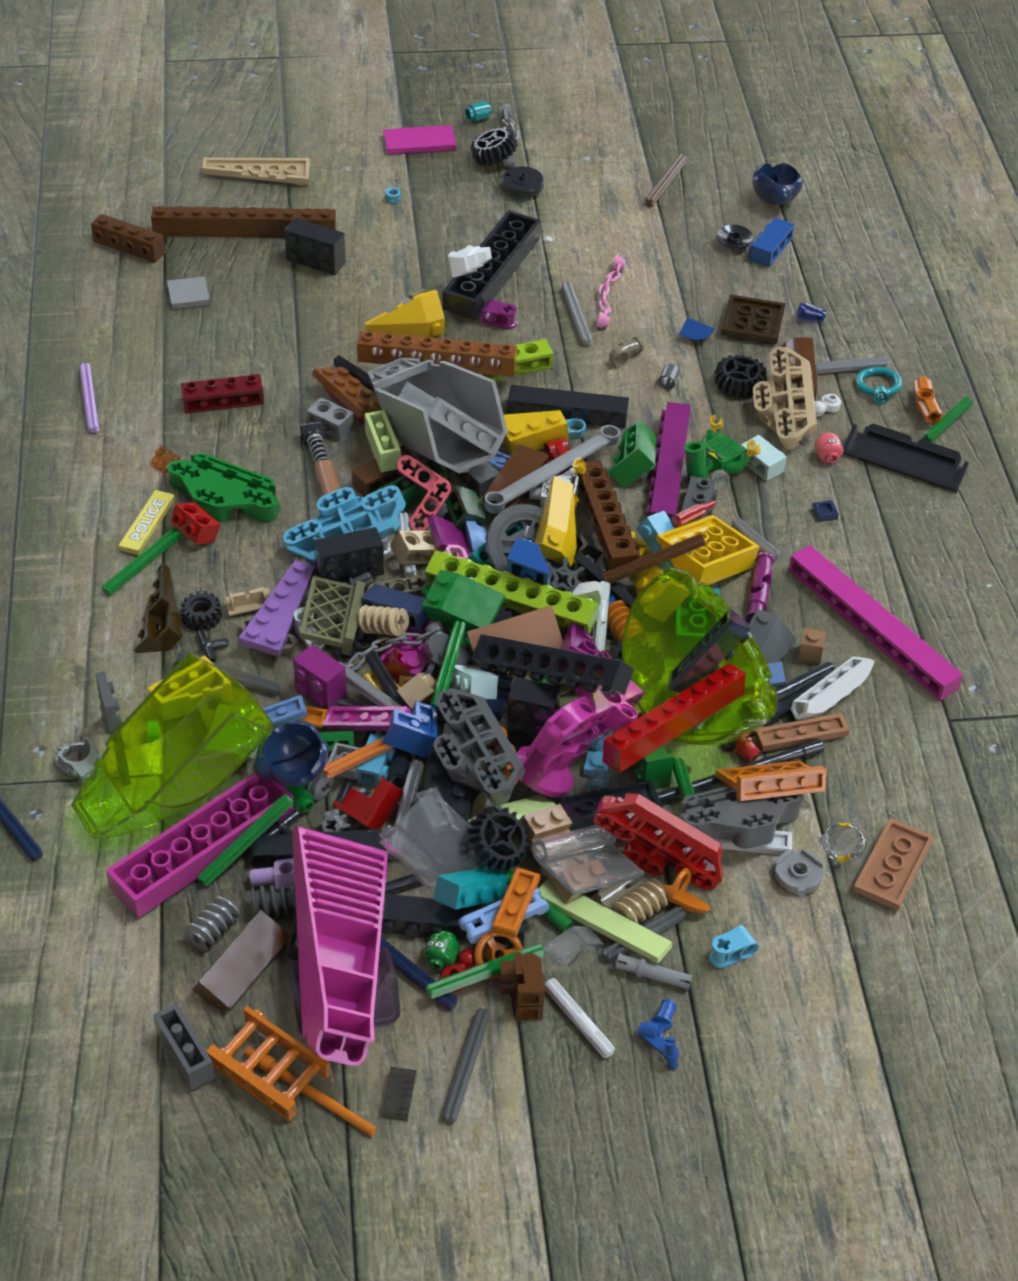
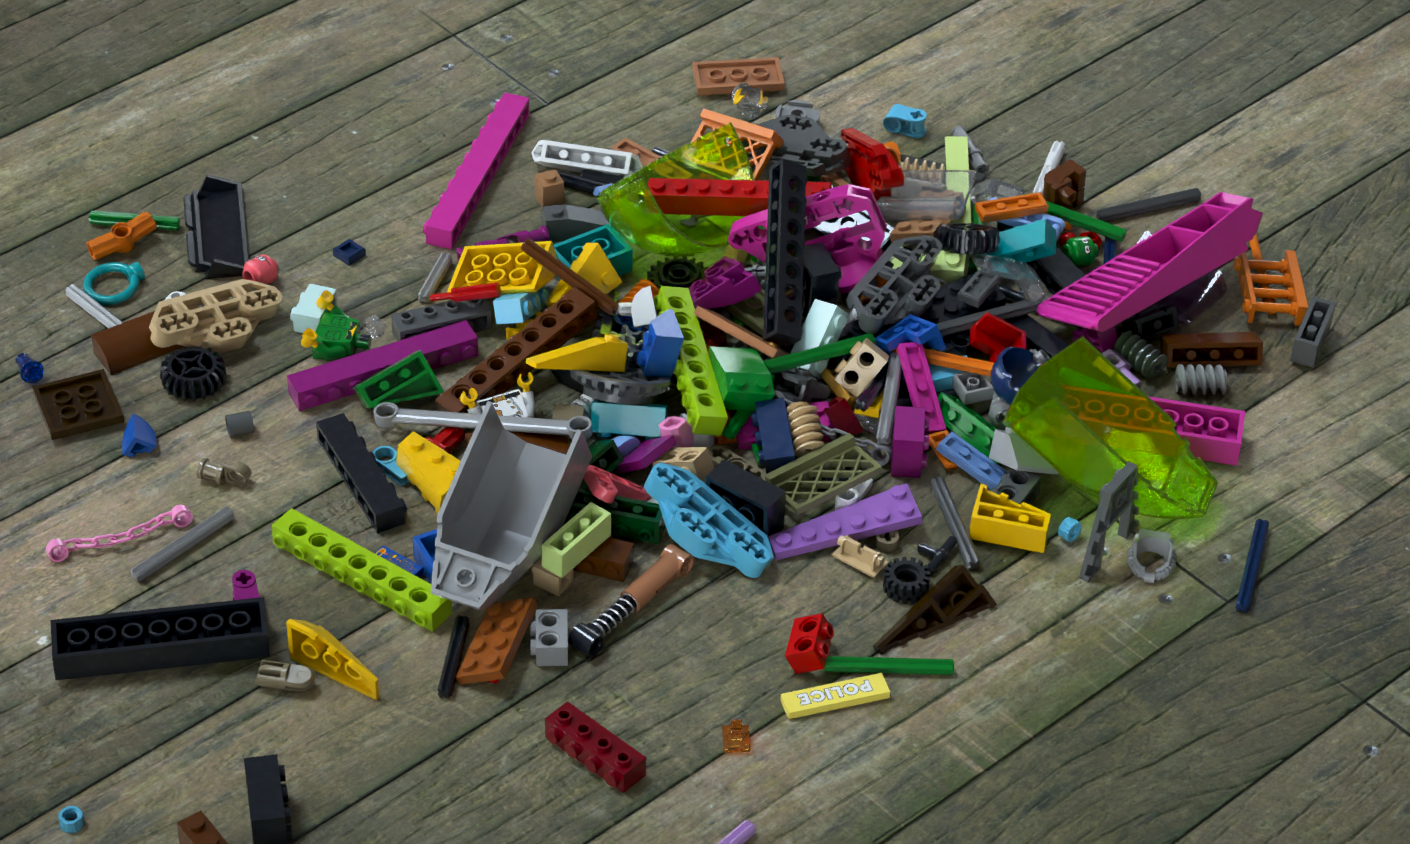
camera: 125 degrees left, 5 degrees down
green connector [167,452,280,523] -> none
dark orange brick [357,331,517,377] -> none
light grey panel [398,382,502,455] -> none
white connector [448,245,492,278] -> none
blue pin [638,999,679,1070] -> none
black slope [668,608,751,693] -> none
green brick [684,441,708,484] -> none

